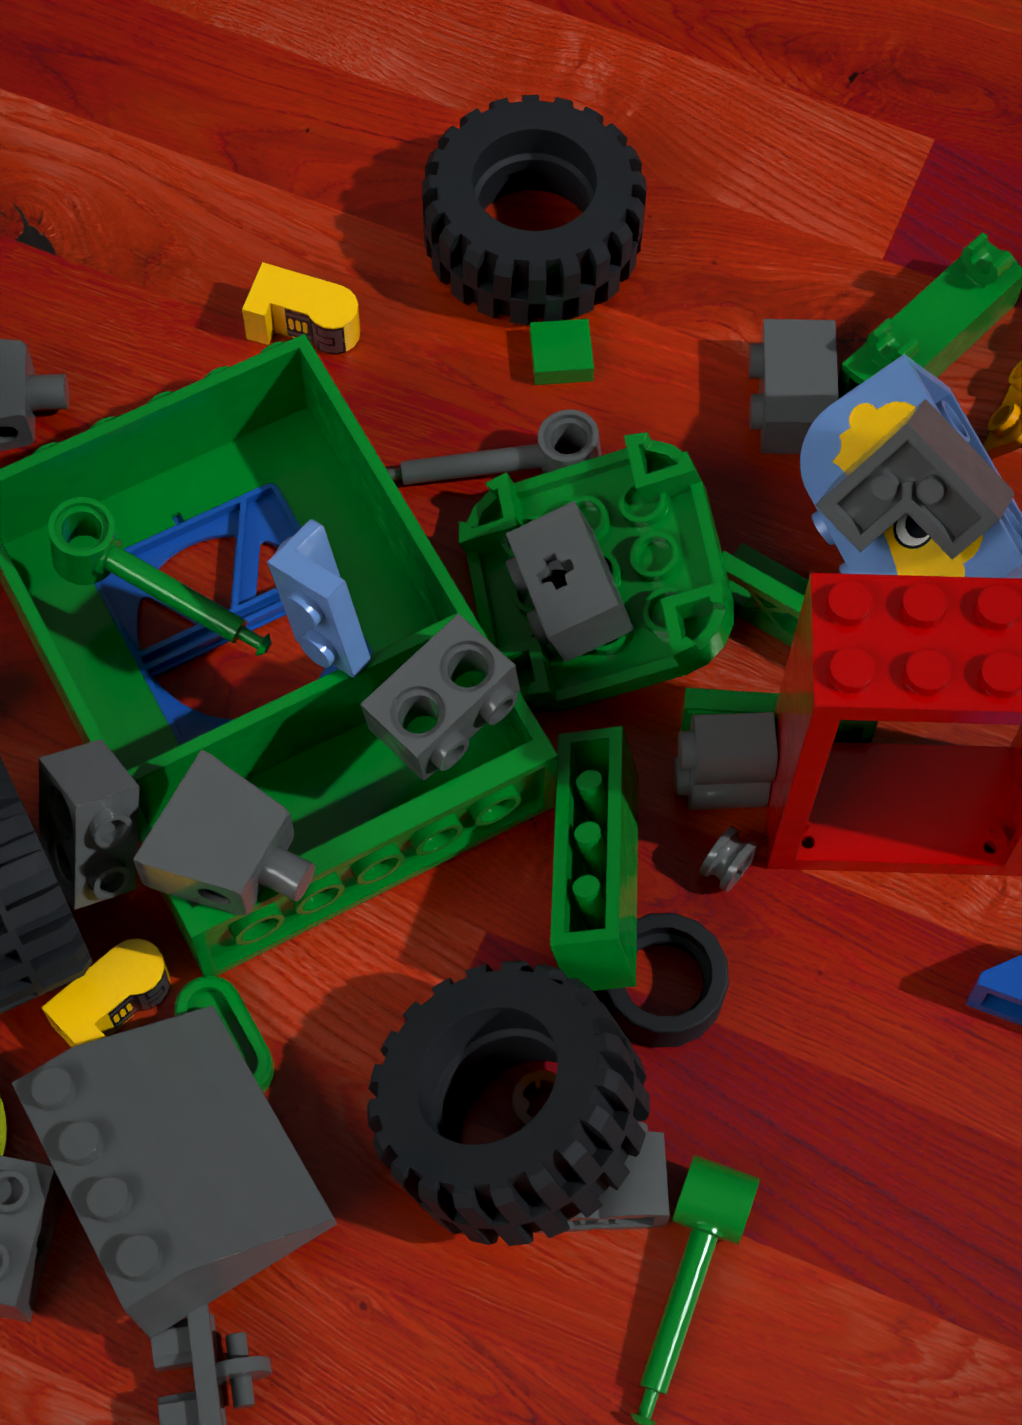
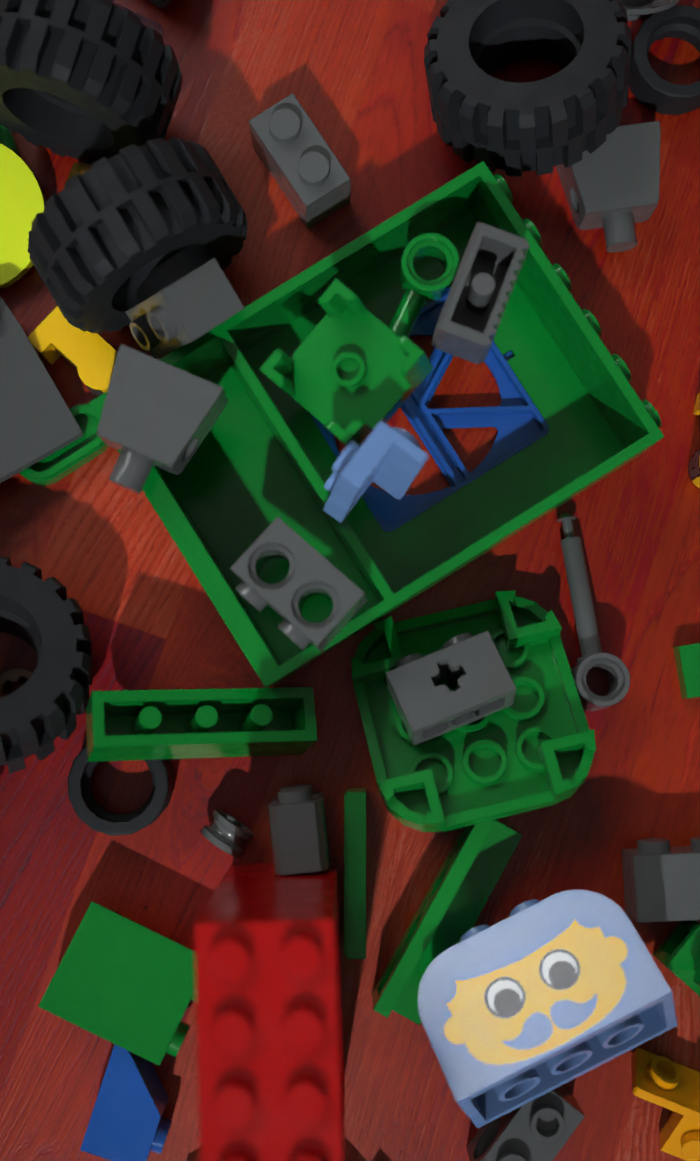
camera: 85 degrees right, 20 degrees up
dark grey panel [815,399,1015,560] -> none
none -> green panel [38,902,196,1066]
none -> green panel [259,278,434,446]
none -> dark grey brick [431,223,530,364]

